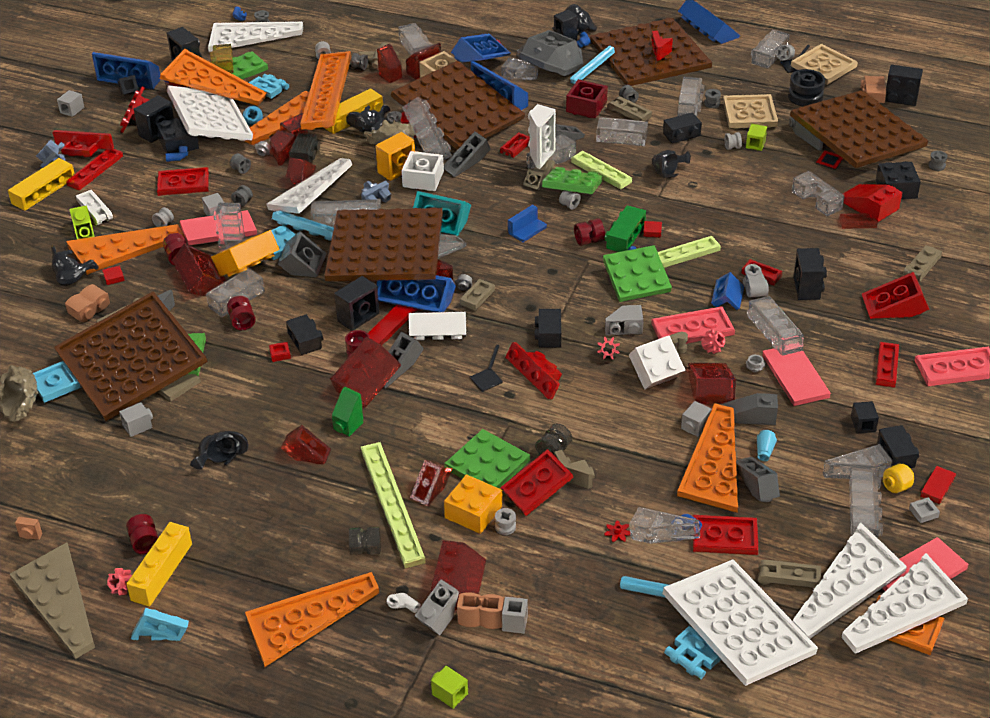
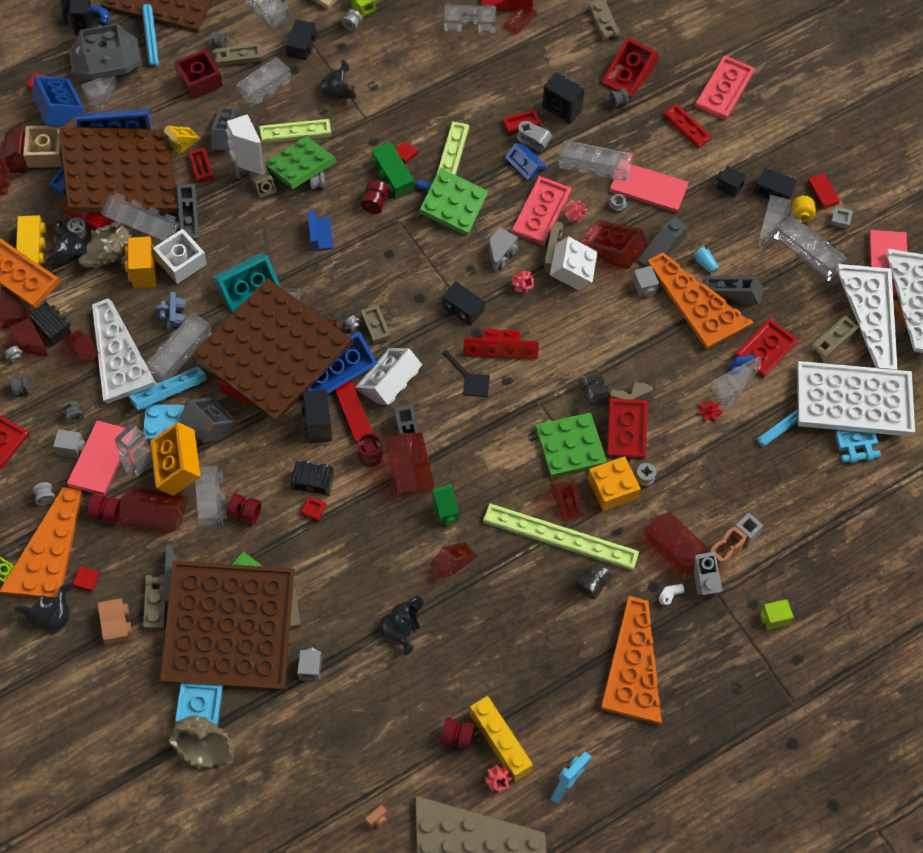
camera: 55 degrees left, 20 degrees up
none -> yellow slope [164,126,200,154]
none -> dark grey wheel [609,88,629,108]

